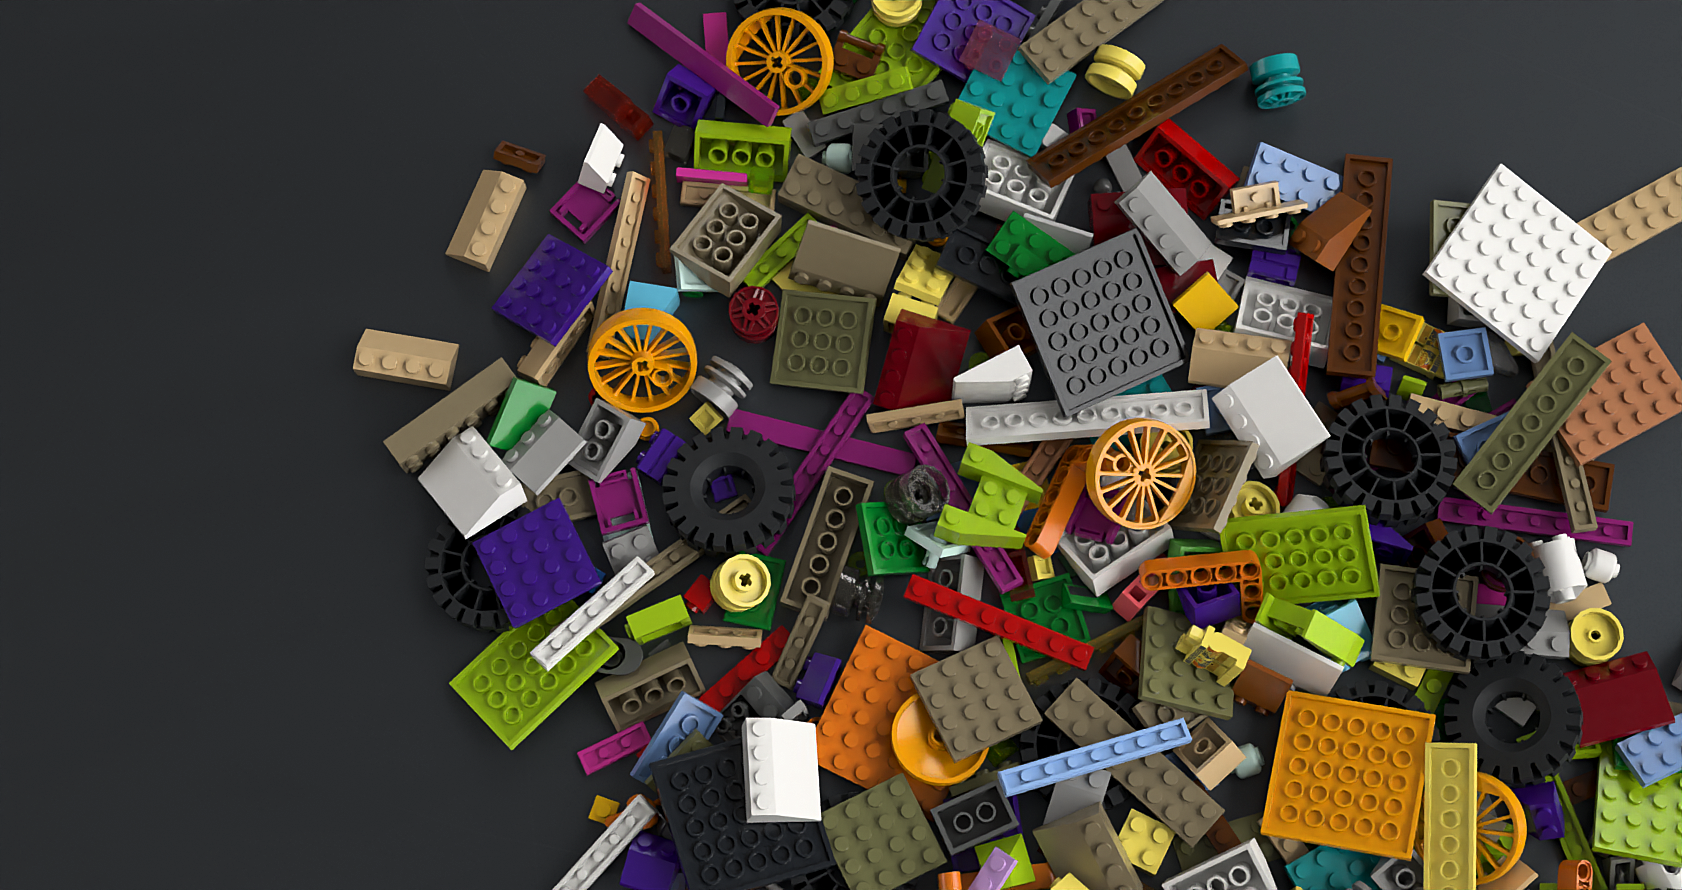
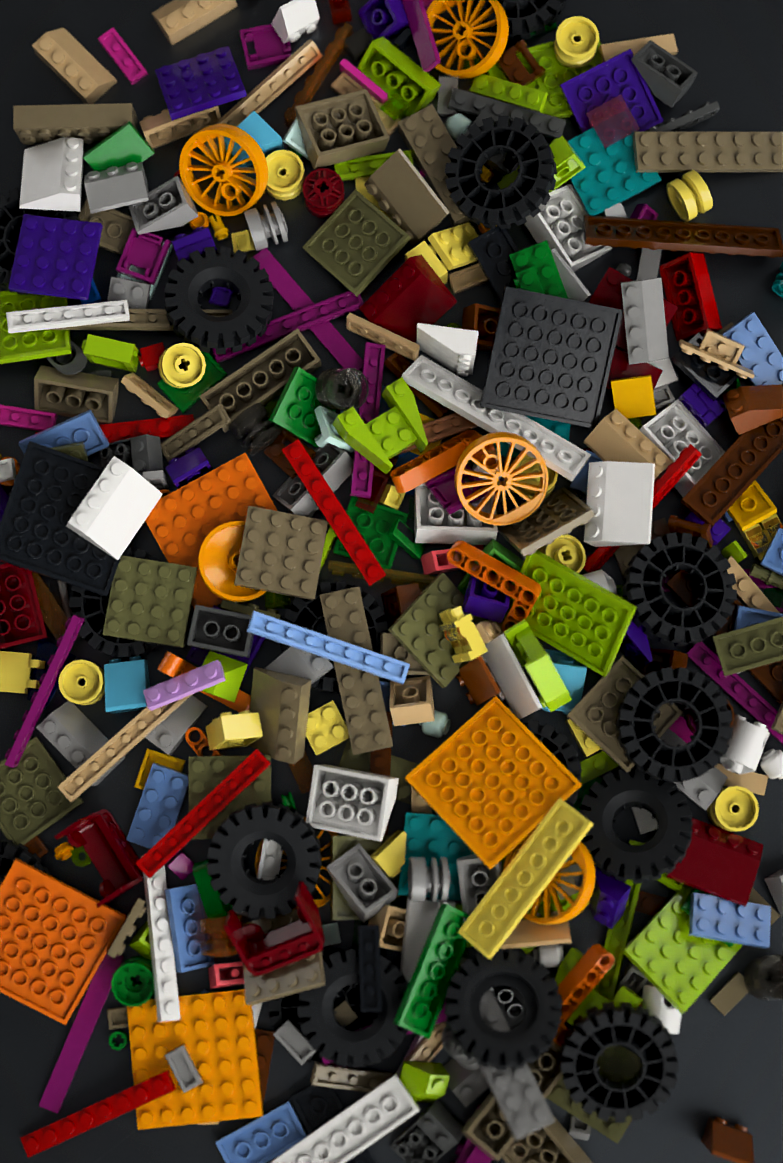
camera: 35 degrees right, 5 degrees up
none -> dark pink tile [98,28,148,85]
none -> yellow pin [208,214,229,240]
none -> reddish brown plate [264,429,316,480]
none -> light yellow wheel [266,150,305,201]

